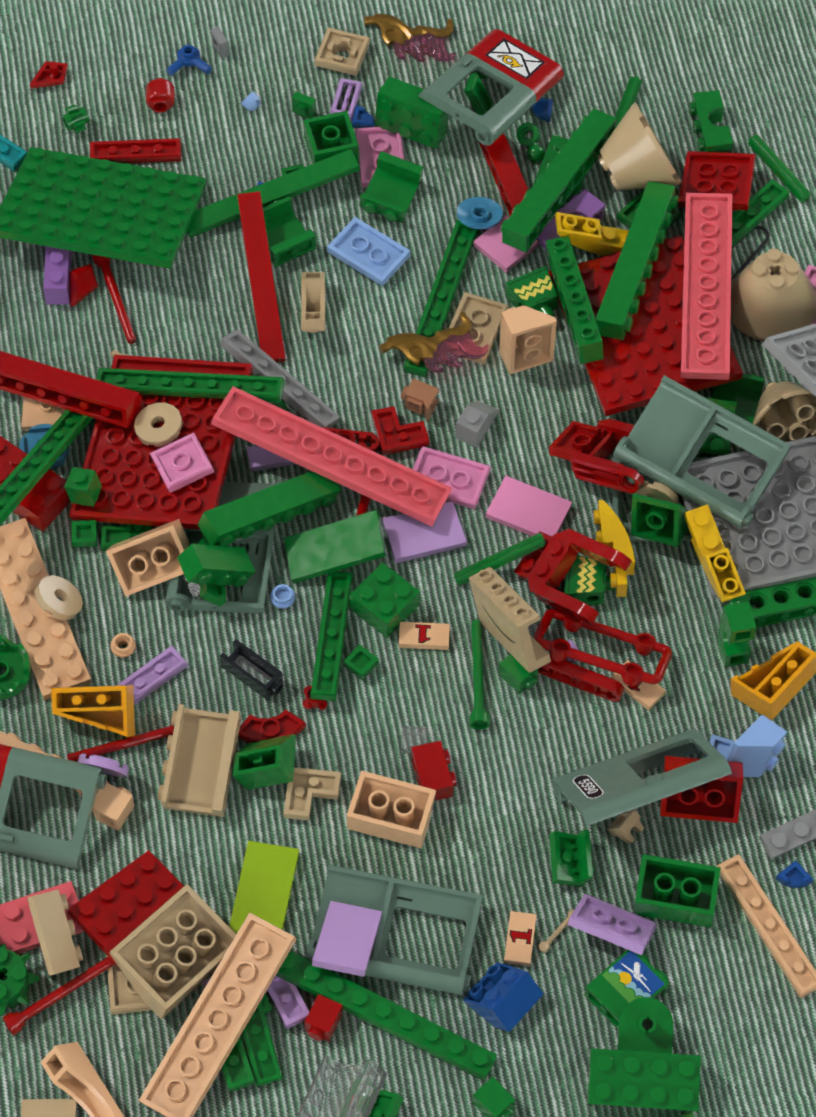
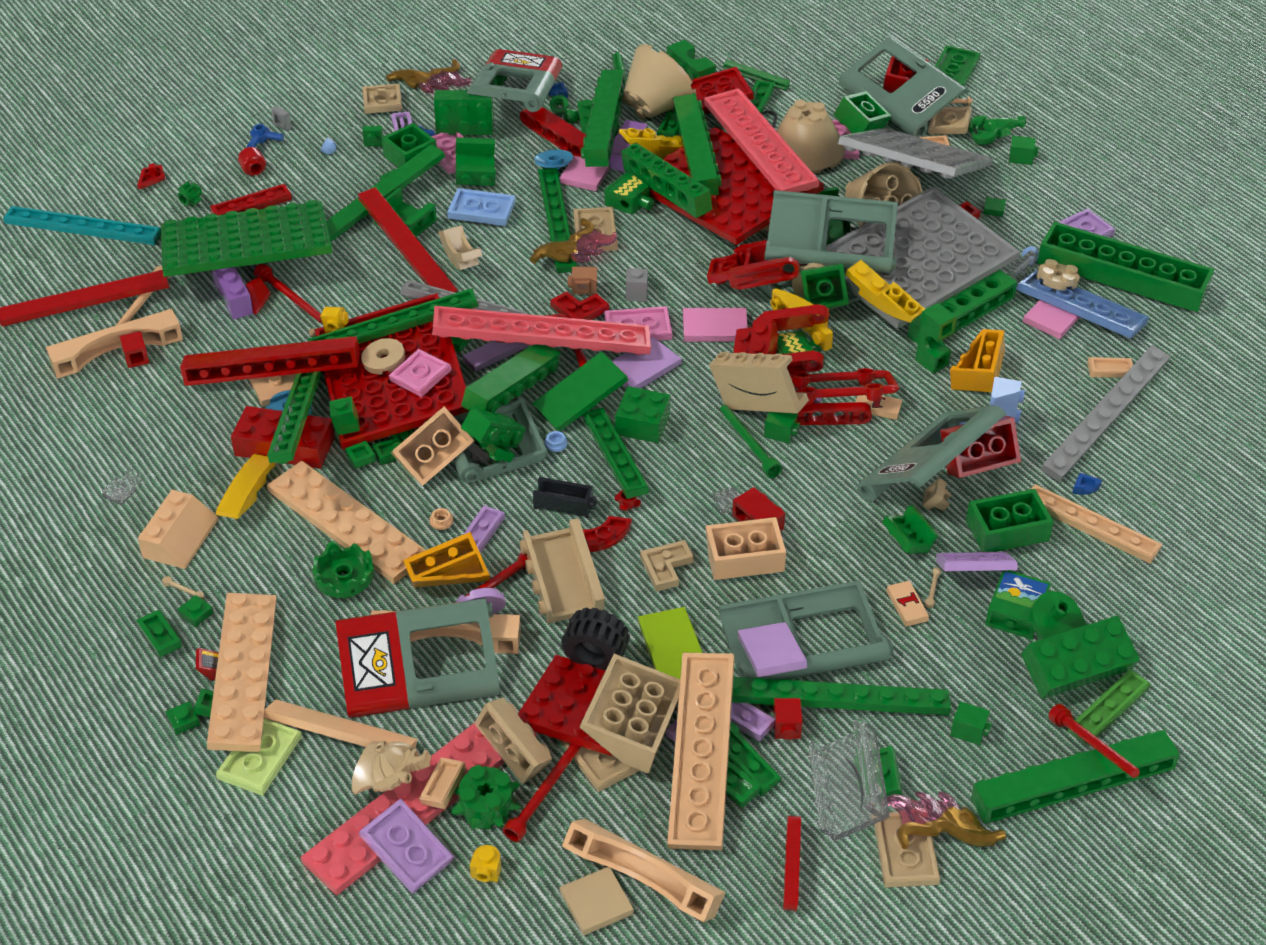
camera: 25 degrees left, 15 degrees down
tan tile [35,575,83,620] -> none
green slope [233,734,296,790] -> none
green plate [343,644,379,680] -> none
light nougat tile [399,622,450,650] -> none
green axle [454,533,546,586] -> none
blue slope [463,962,544,1032] -> none
green tile [464,73,494,115] -> none
light nougat slope [499,305,557,375] -> none
none -> yellow plate [321,306,349,332]
none -> black tyre [561,608,630,671]

